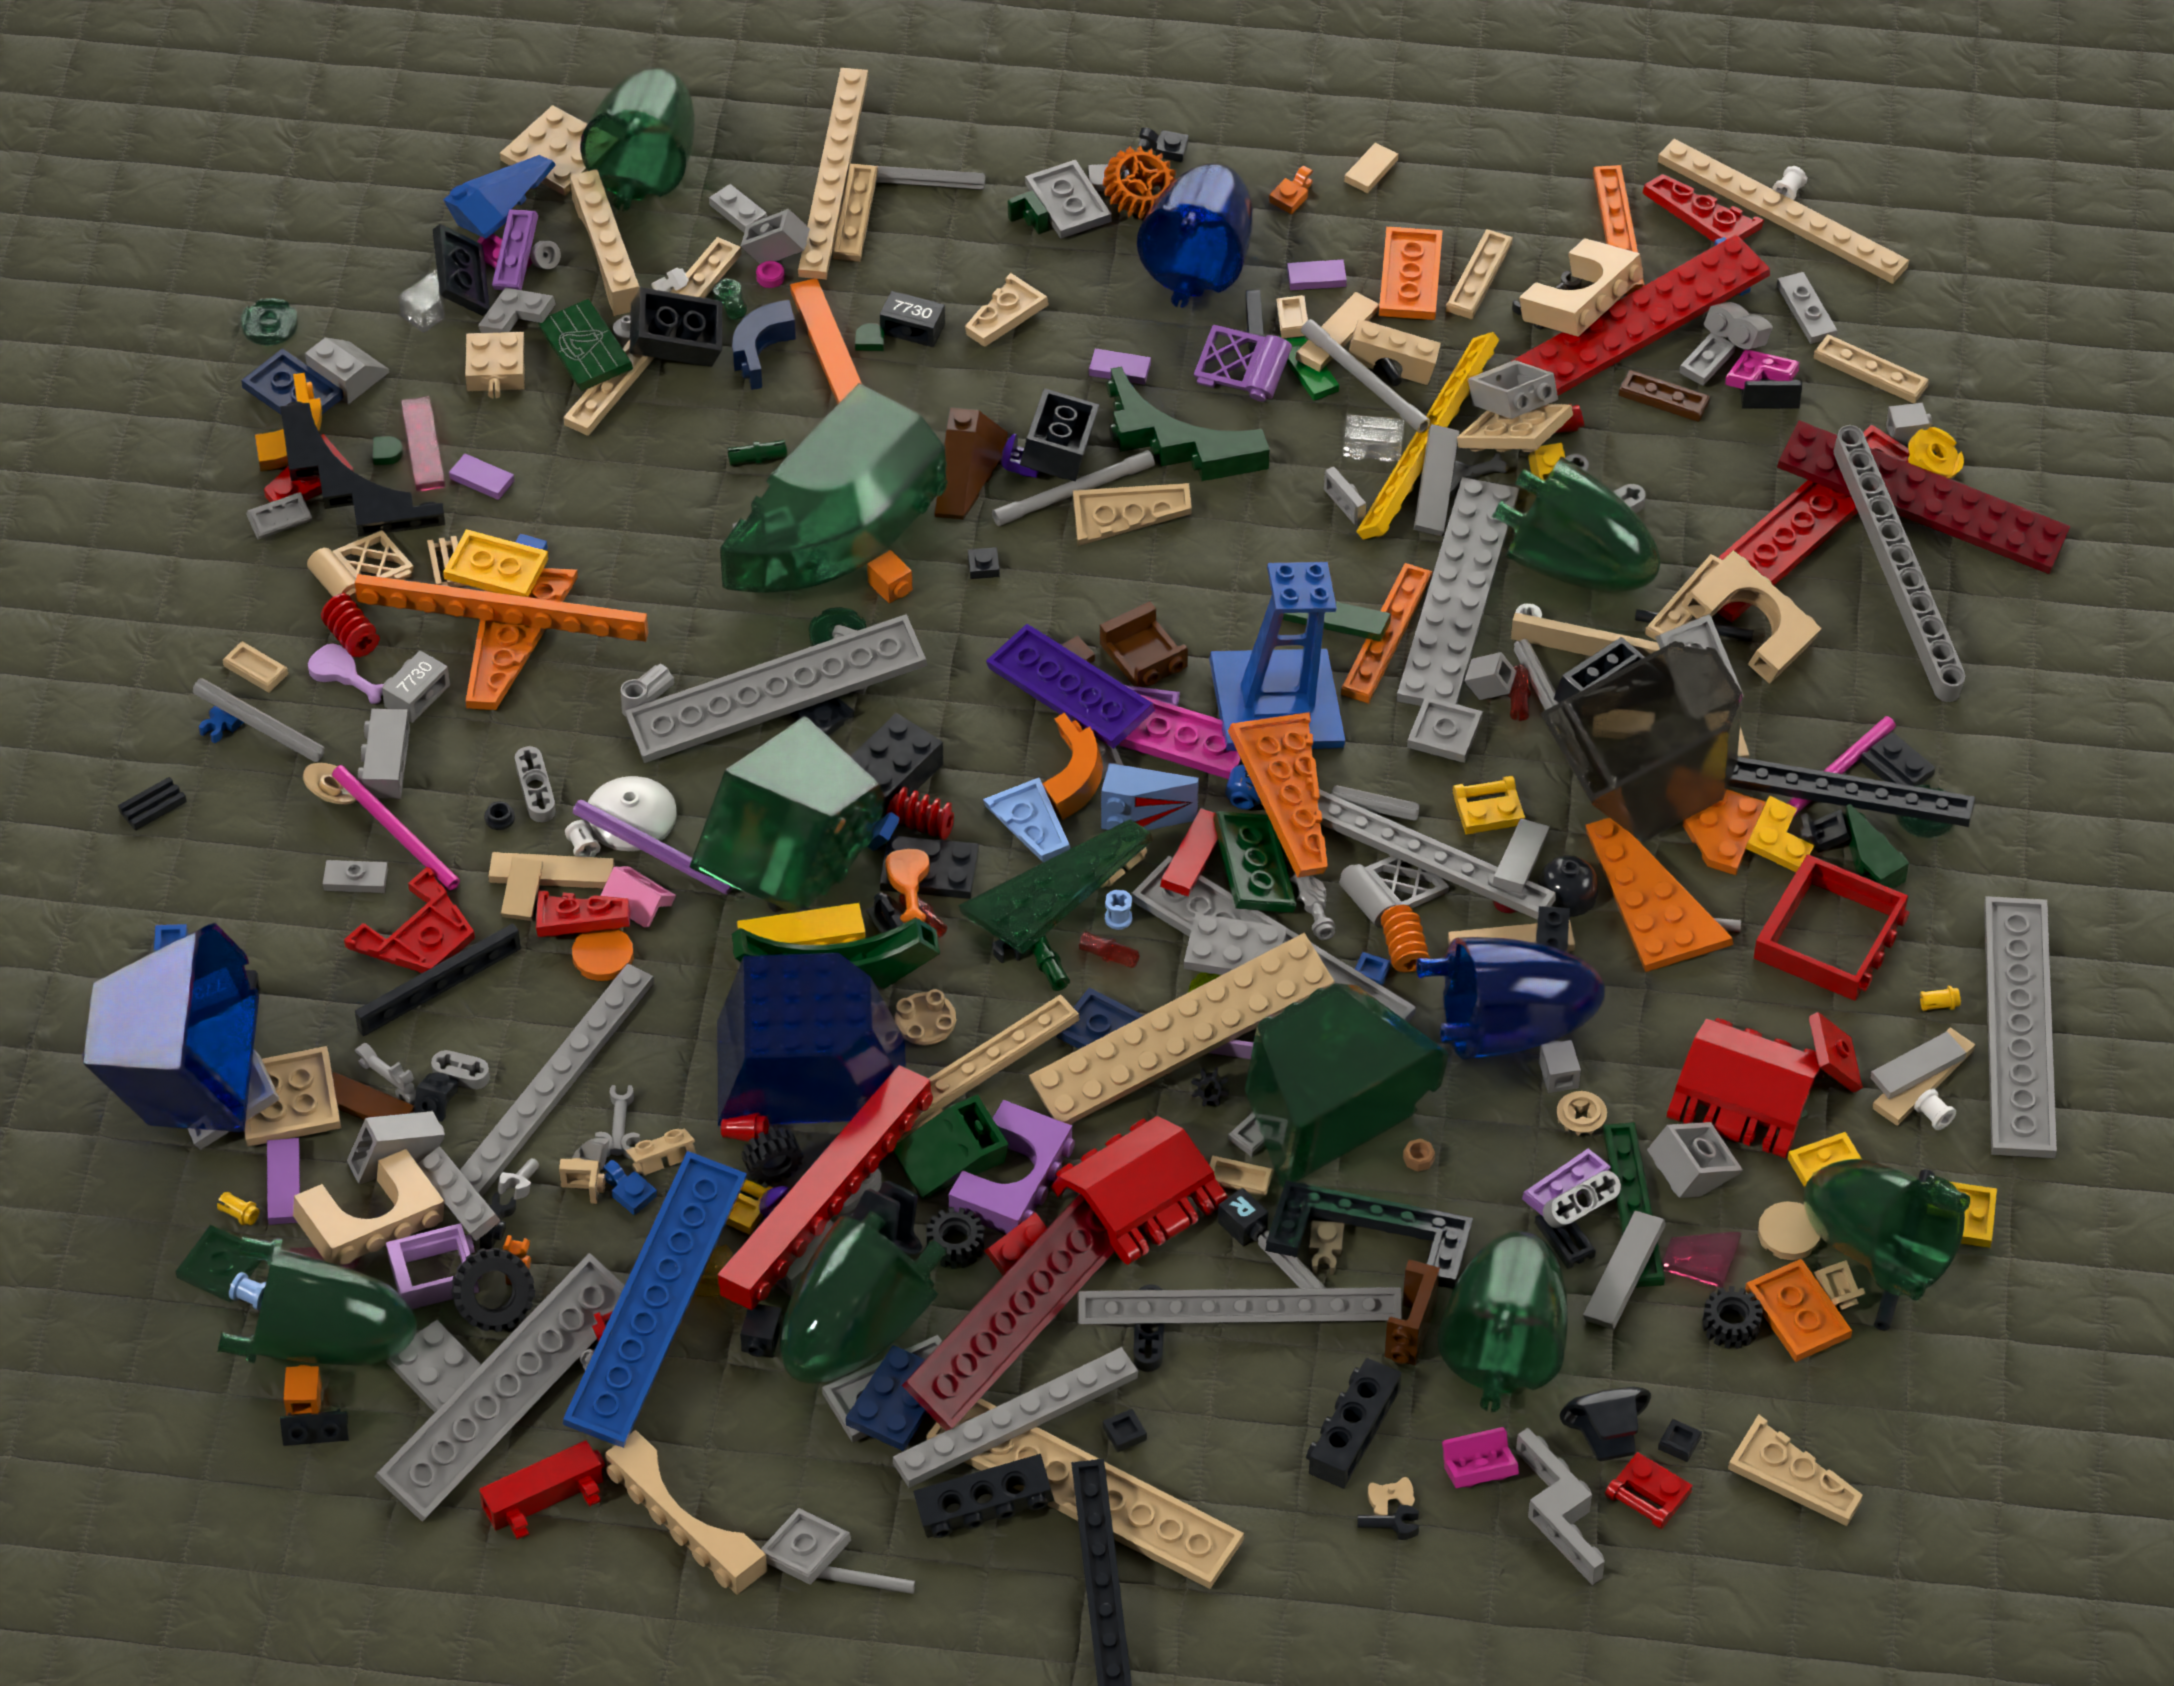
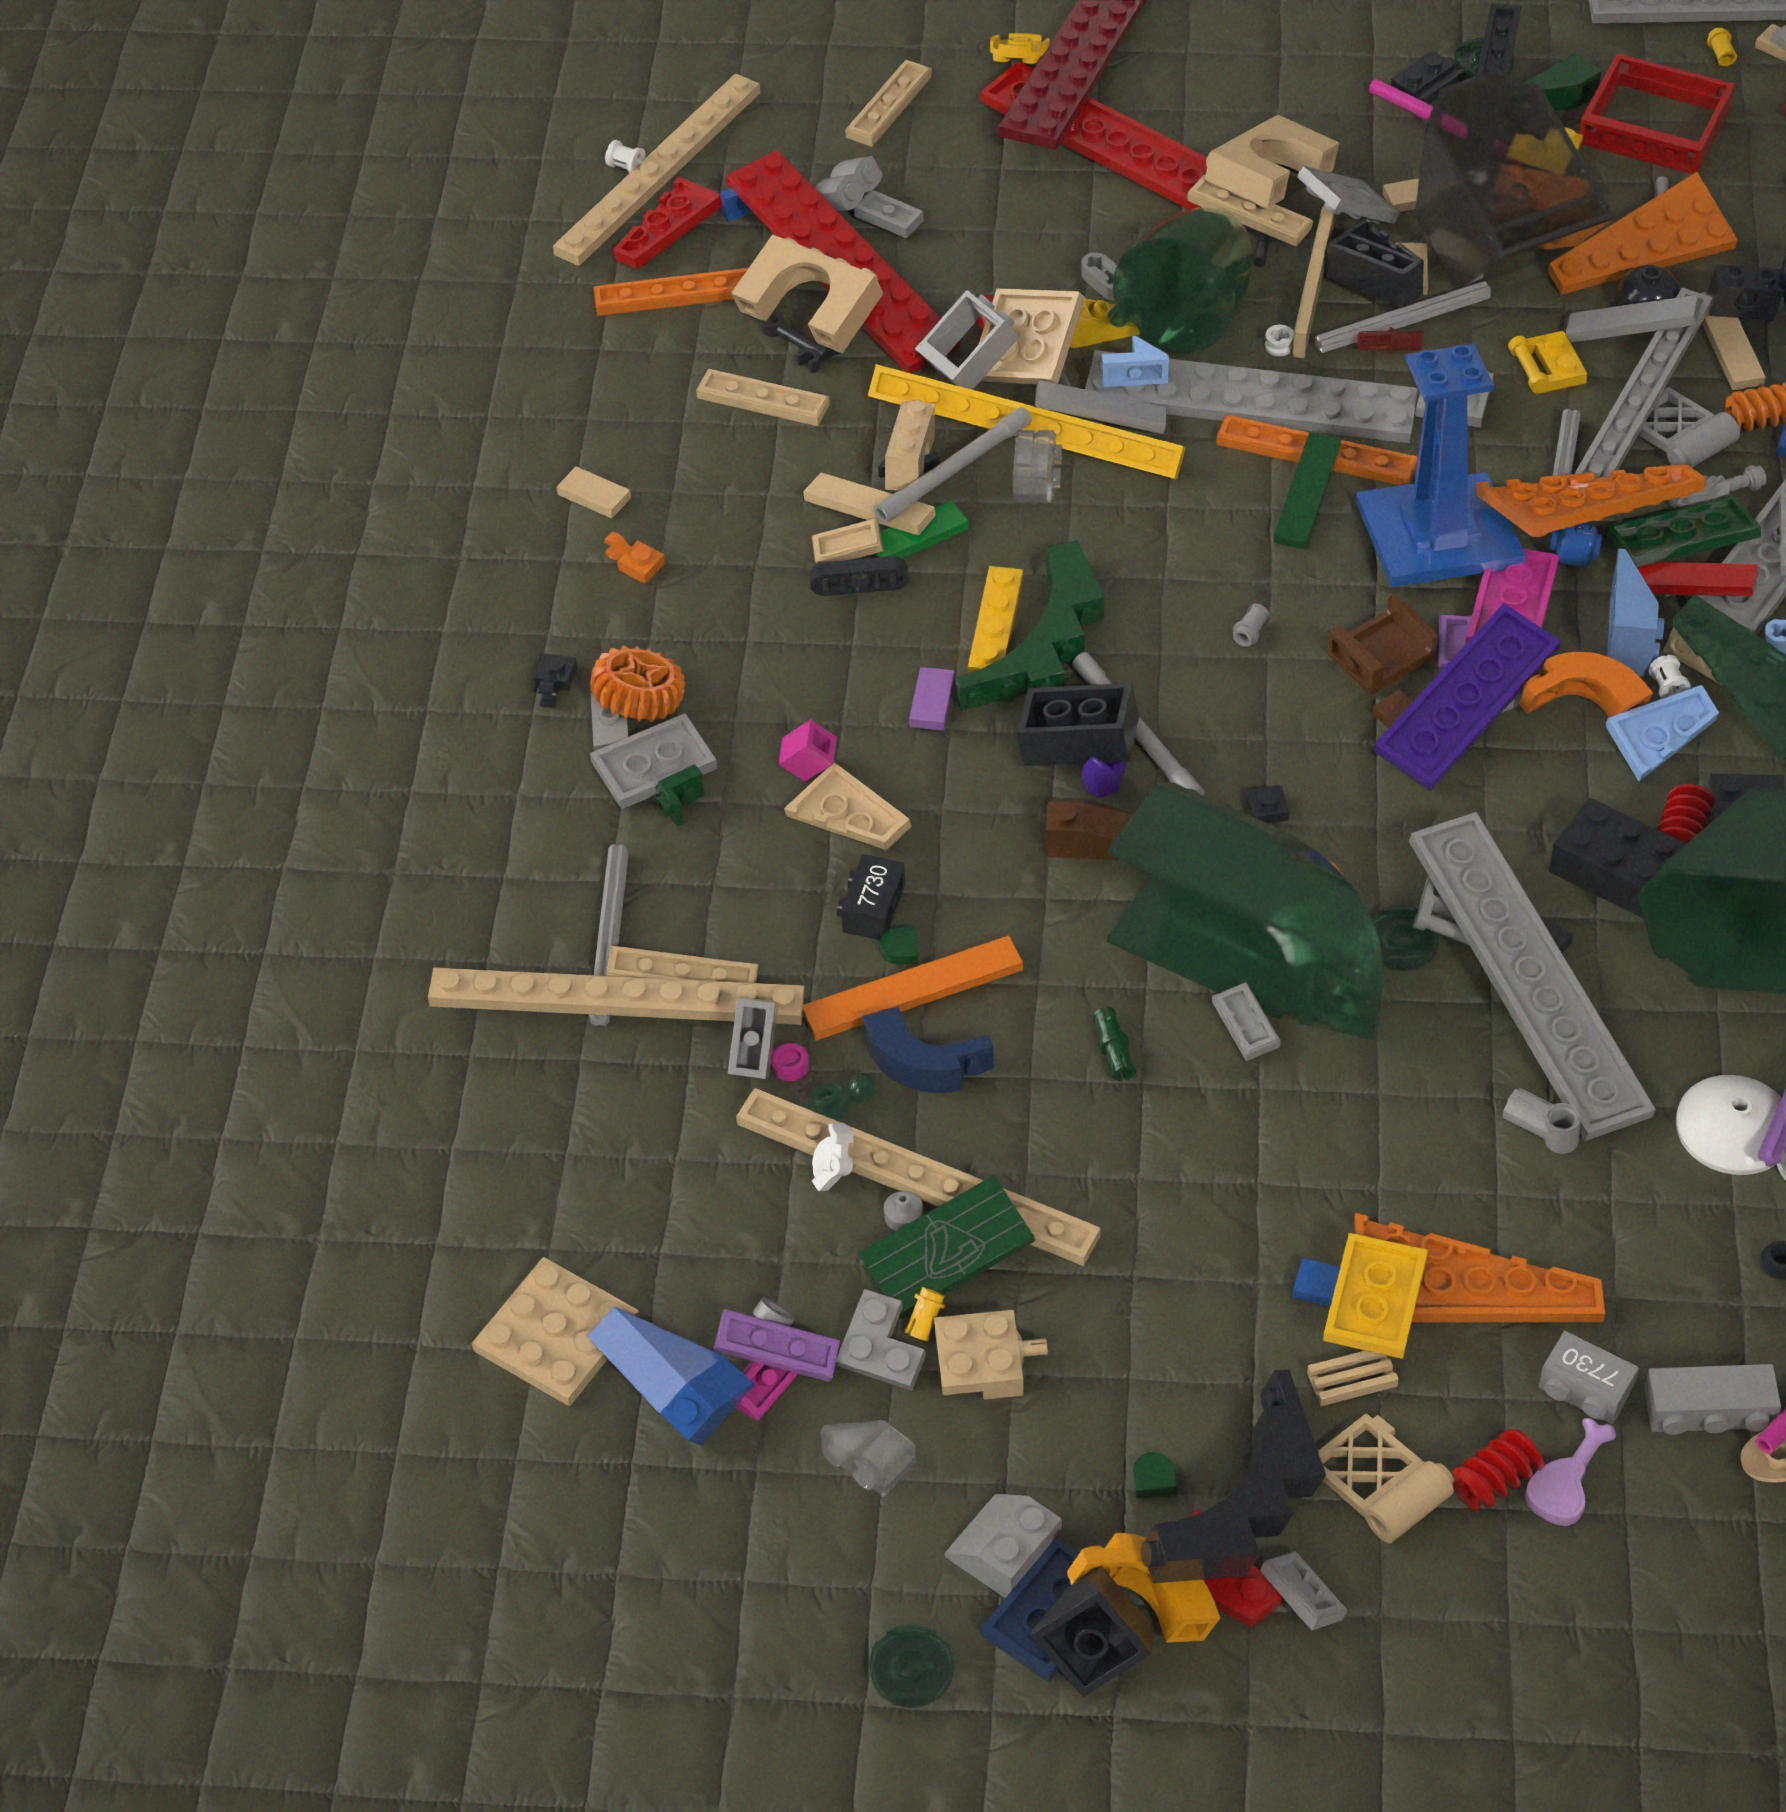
camera: 90 degrees left, 0 degrees up
light grey axle [193,678,325,762] -> none
blue plate [199,706,244,743] -> none
tan tile [223,641,288,693] -> none
orange plate [355,574,648,642] -> none
clear pink tile [401,396,445,491] -> none
black plate [433,224,490,316] -> none
medium lavender tile [449,454,514,500] -> none
light grey beam [515,746,556,822] -> none
tan arch [570,170,639,316] -> none
clear green windscreen [580,67,695,212] -> none
black brick [630,287,723,367] -> none
light grey plate [709,184,767,233] -> none
tan wing [1073,483,1192,546] -> none
clear blue windscreen [1137,163,1253,308] -> none
medium lavender piece [1194,325,1292,402] -> none
medium lavender tile [1287,260,1347,290] -> none
light grey plate [1324,466,1366,526] -> none
orange plate [1379,227,1443,320] -> none
light grey brick [1464,652,1516,700] -> none
reddish brown tile [1619,370,1710,422] -> none
dark pink tile [1725,349,1799,389] -> none
black panel [1740,380,1802,409] -> none
light grey plate [1777,272,1837,344] -> none
light grey beam [1833,425,1966,702] -> none
light grey brick [1886,403,1932,446] -> none
none -> dark pink brick [778,719,837,782]
none -> yellow pin [904,1287,945,1341]
none -> yellow plate [968,566,1023,673]
none -> black slope [1030,1566,1154,1697]
none -> light blue slope [1102,335,1169,387]
none -> light grey pin [1233,603,1269,647]
none -> white bush [1648,655,1691,699]

